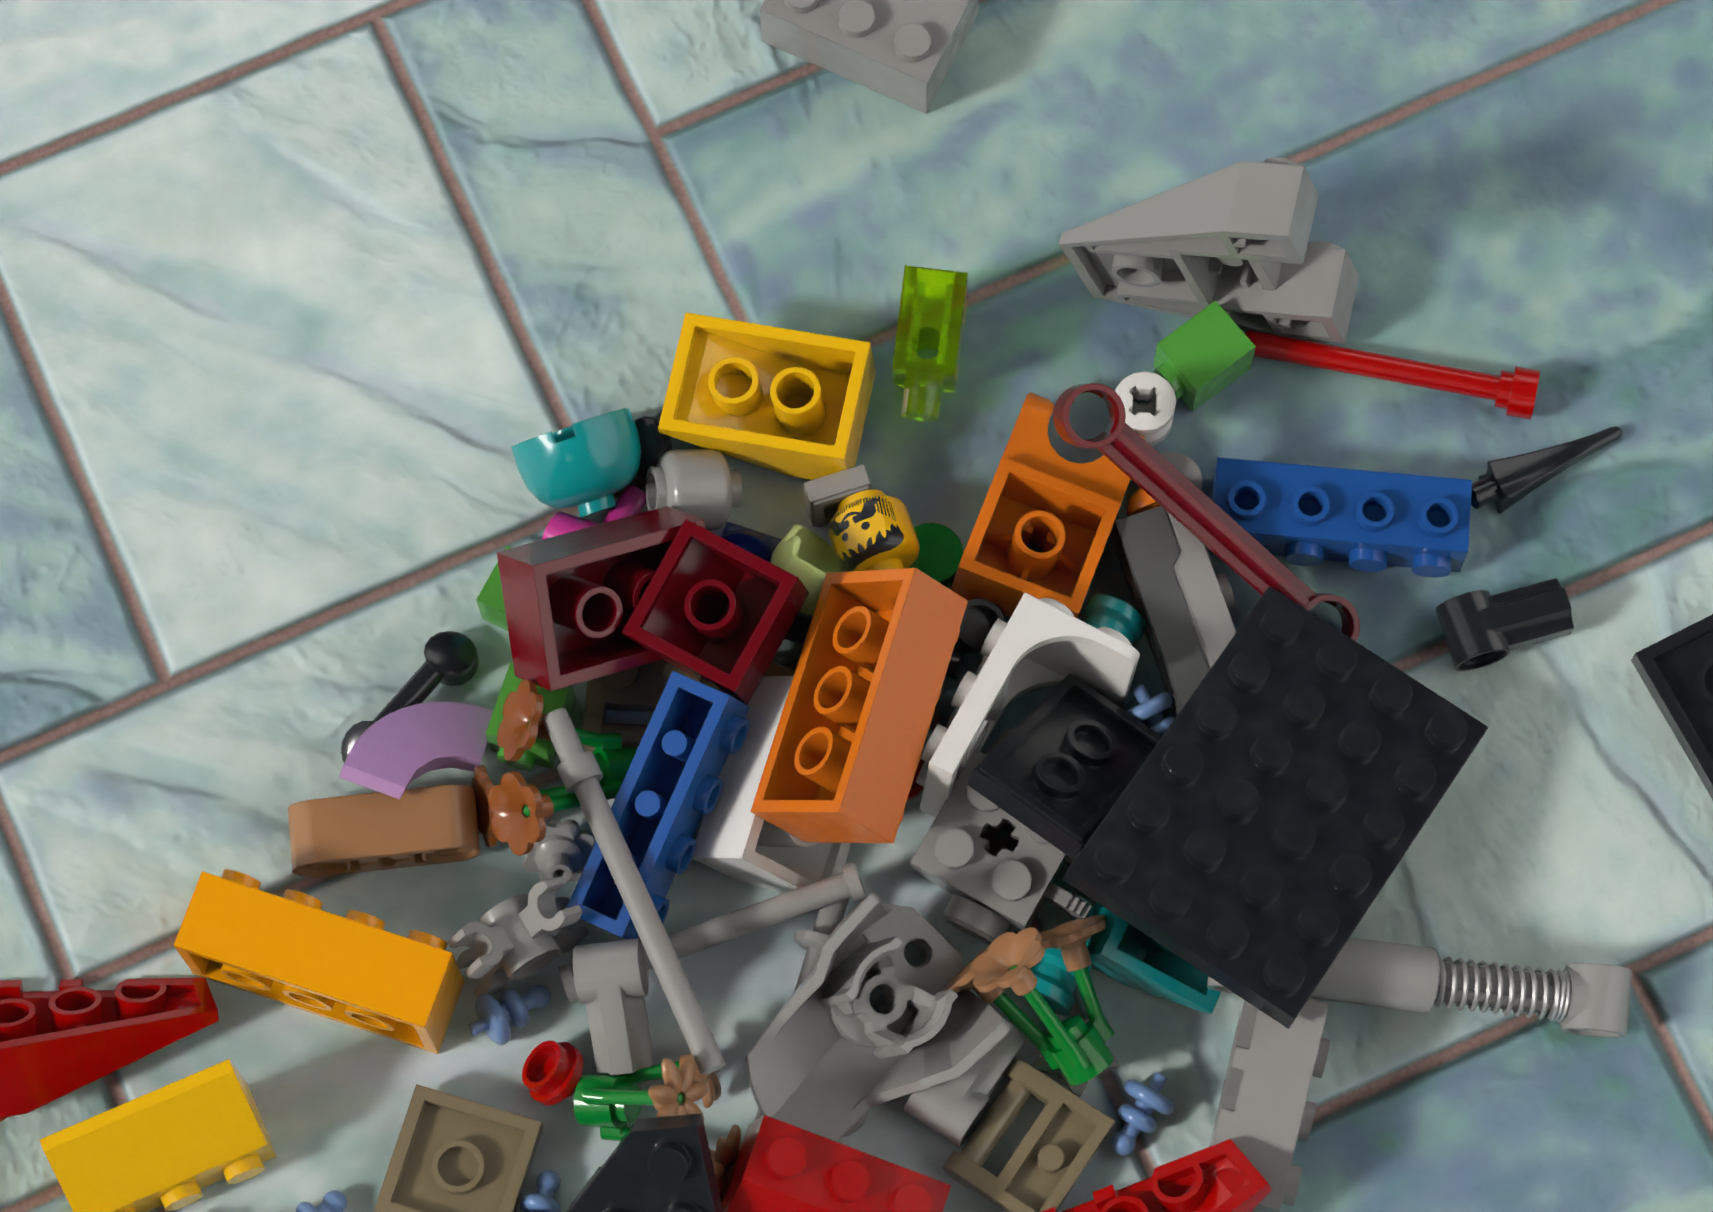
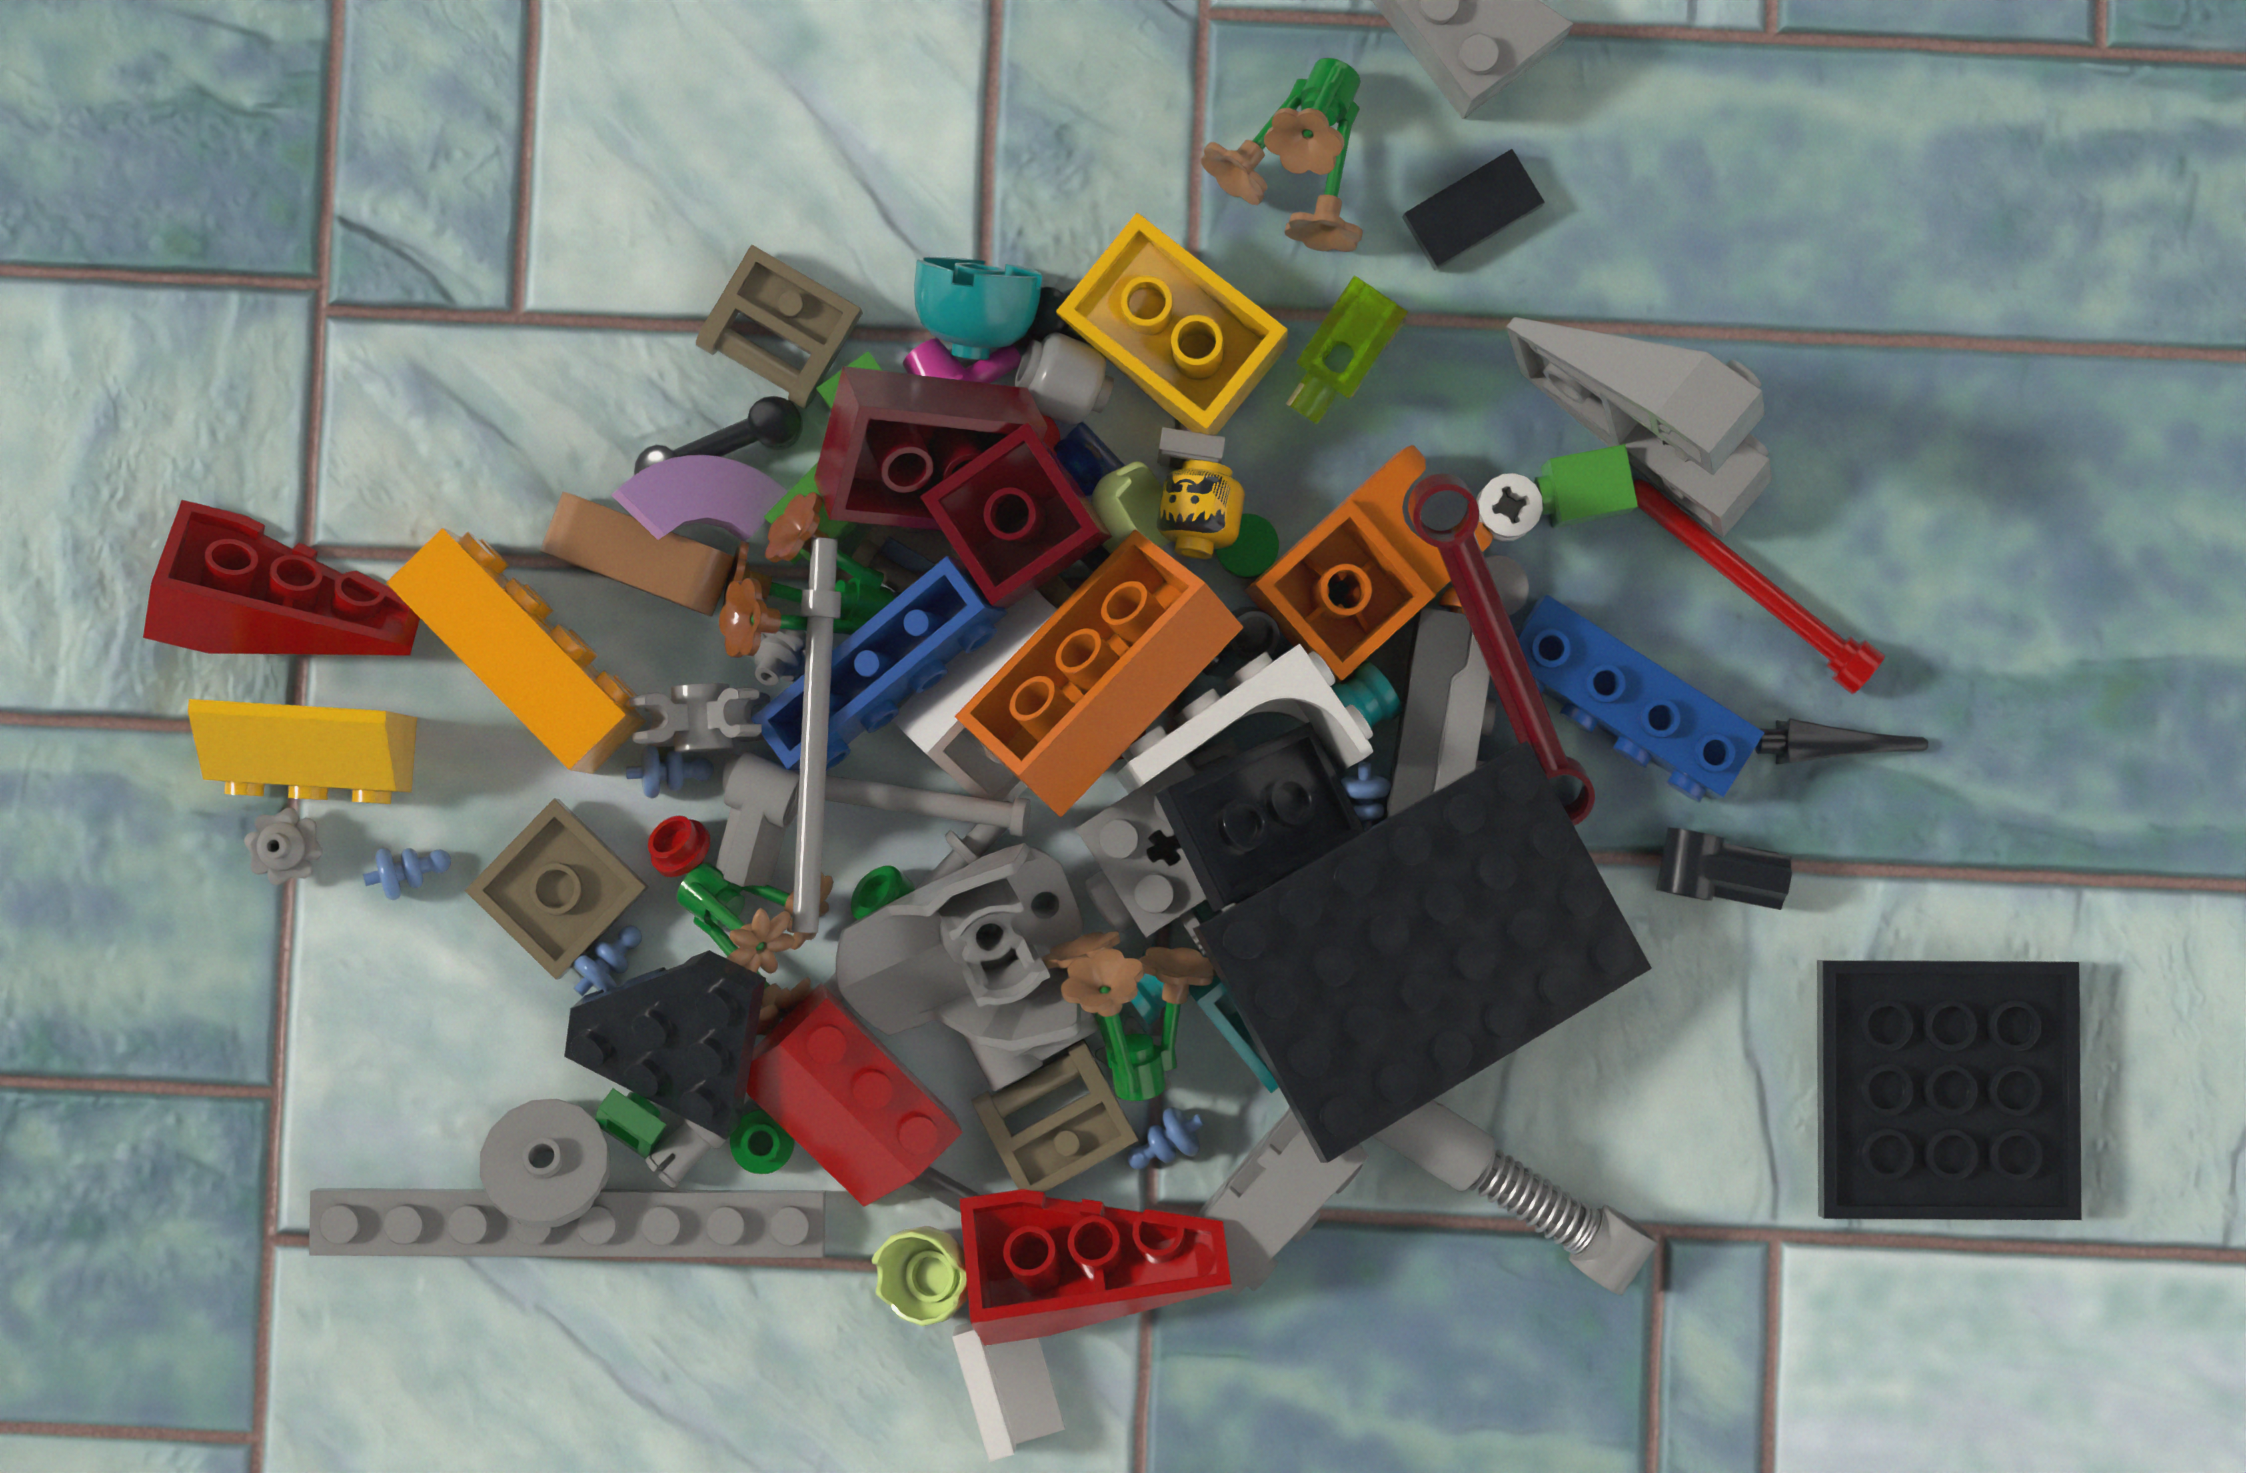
camera: 25 degrees right, 15 degrees up
none -> dark tan plate [696,244,863,409]
none -> green tile [850,865,915,920]
none -> medium nougat plant [1201,58,1363,252]
none -> black tile [1402,149,1545,271]

